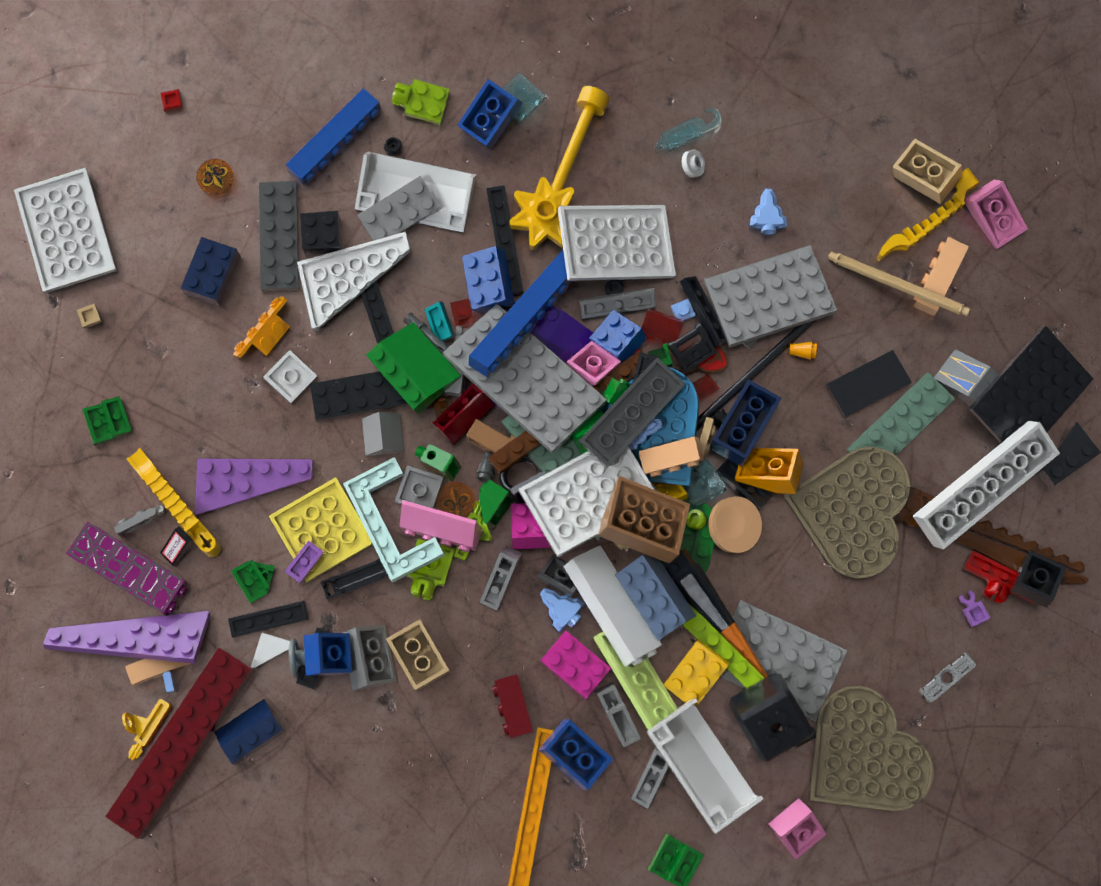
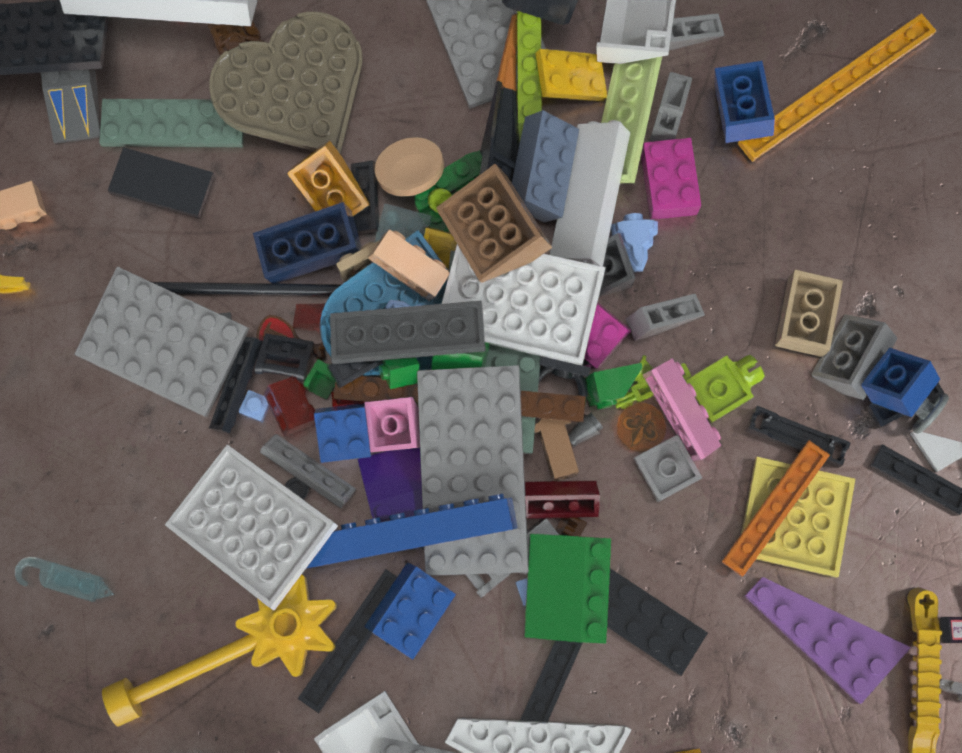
camera: 140 degrees left, 0 degrees up
green slope [230,560,275,605] -> none
white plate [263,350,317,404] -> none
medium lavender plate [284,540,324,584] -> none
light aqua plate [343,457,445,583] -> none
light grey slope [362,412,404,456] -> none
dark grey pin [403,312,449,355] -> none
green torso [415,444,462,482] -> none
teal plate [424,301,455,342] -> none
clear red brick [450,299,474,327] -> none
dark red brick [492,674,533,739] -> none
white plate [682,149,705,178] -> none
black plate [713,409,727,427] -> none
light blue rock [750,189,788,234] -> none
light orange cone [790,341,818,360] -> none
tan piece [828,252,971,317] -> none
none -> orange tile [721,440,830,577]

